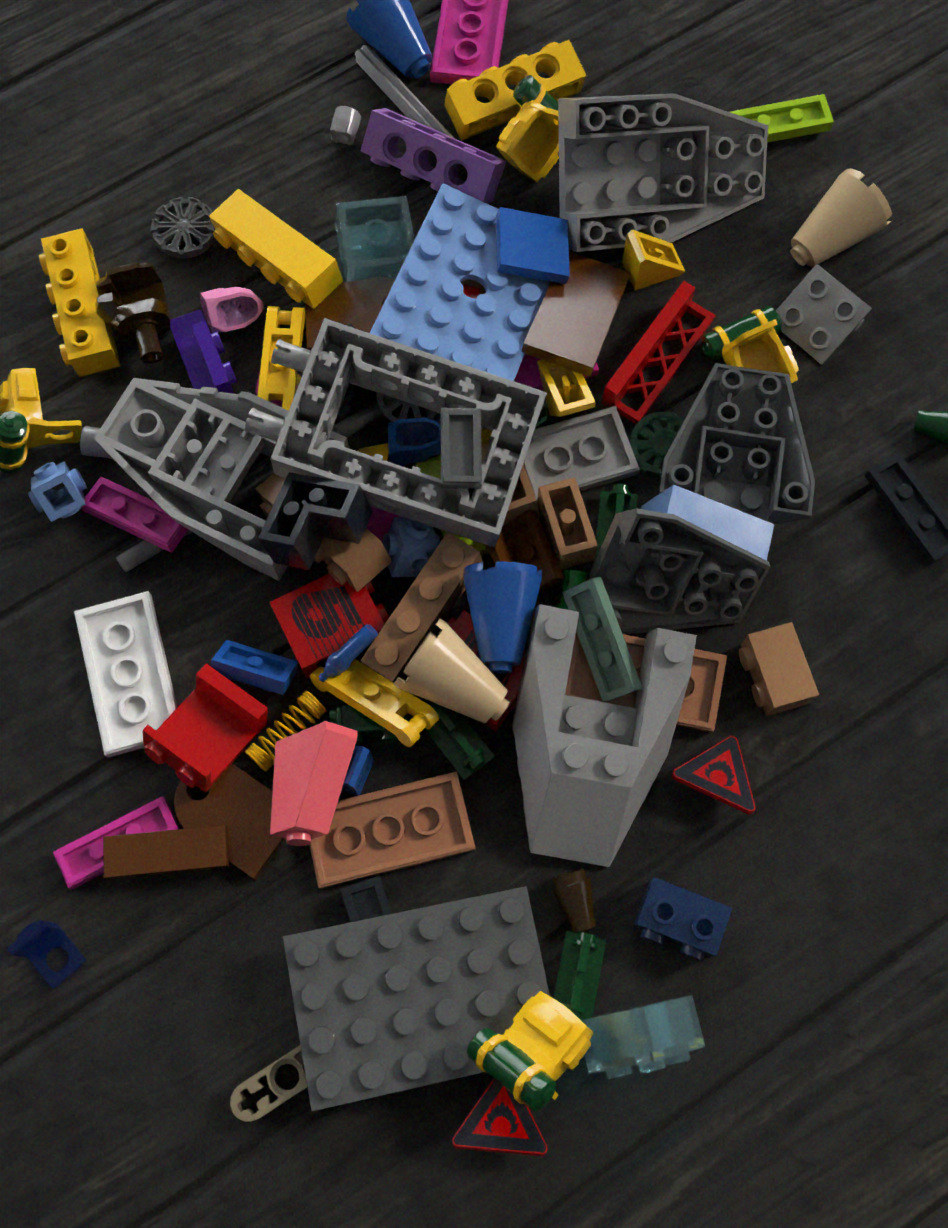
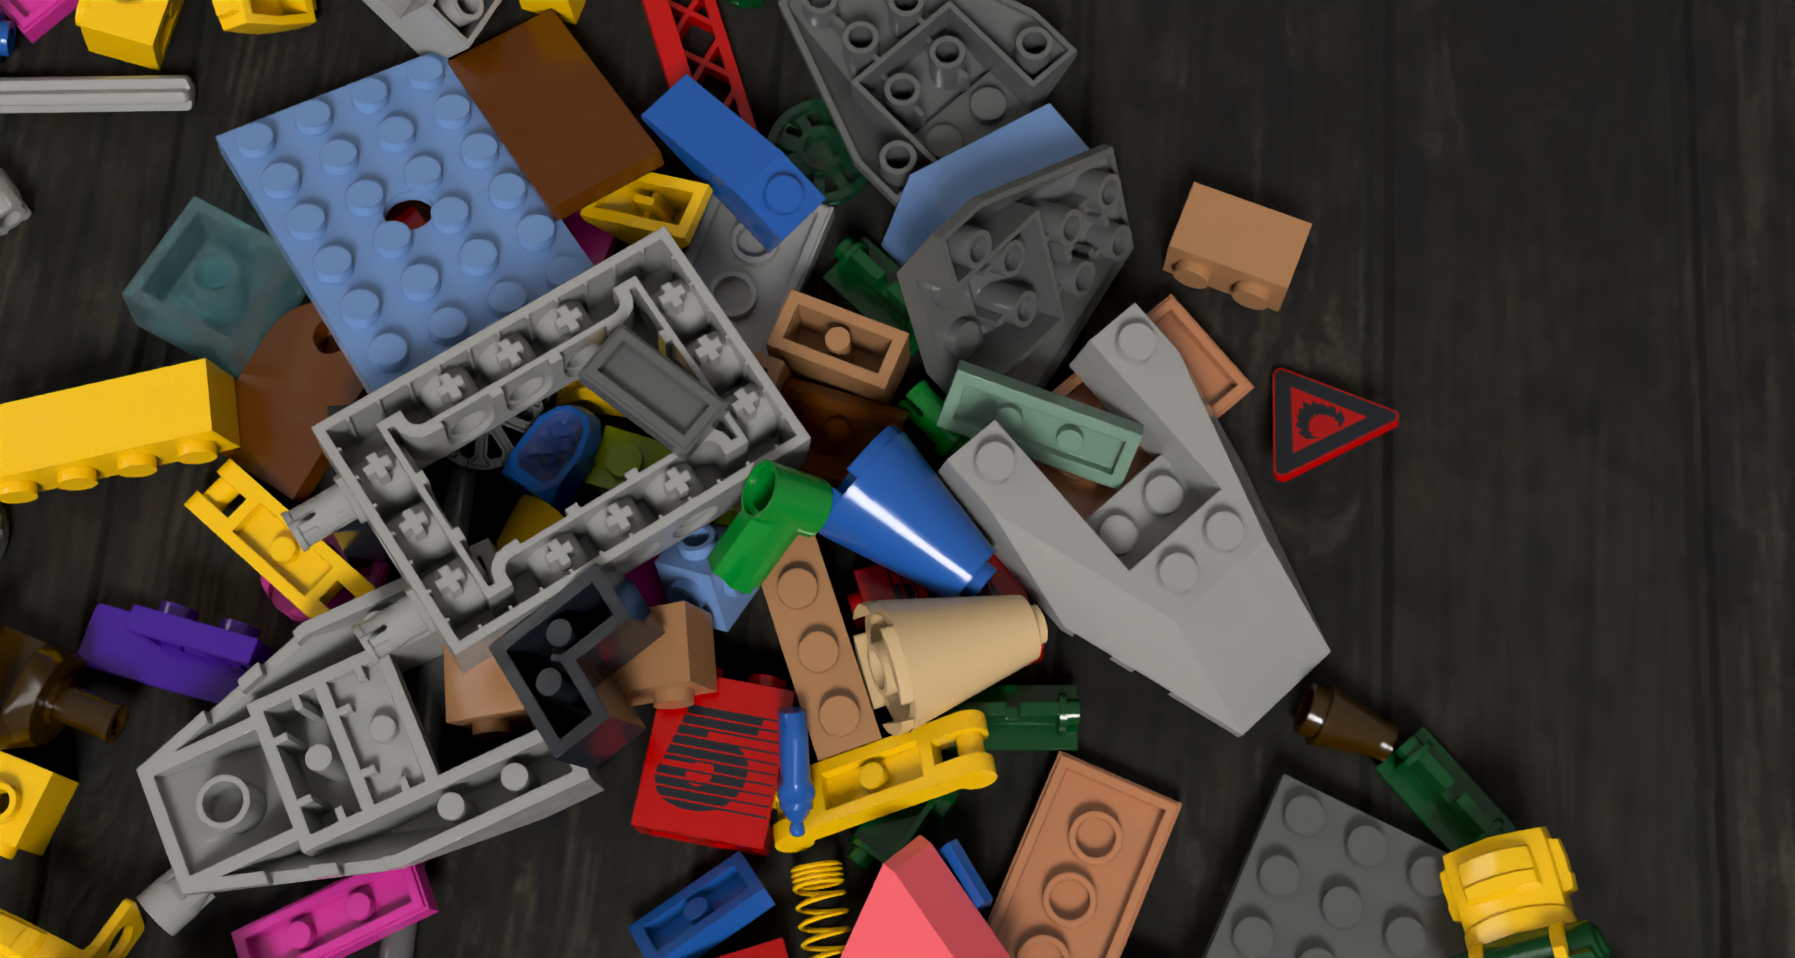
camera: 50 degrees left, 0 degrees up
rock [200,287,264,333] -> none
medium lavender brick [361,108,507,203] -> none
blue tile [496,207,570,284] -> none
clear light blue brick [581,995,705,1079] -> none
dark blue brick [633,877,732,962] -> none
none -> blue slope [641,74,826,253]
none -> green piece [707,459,833,594]

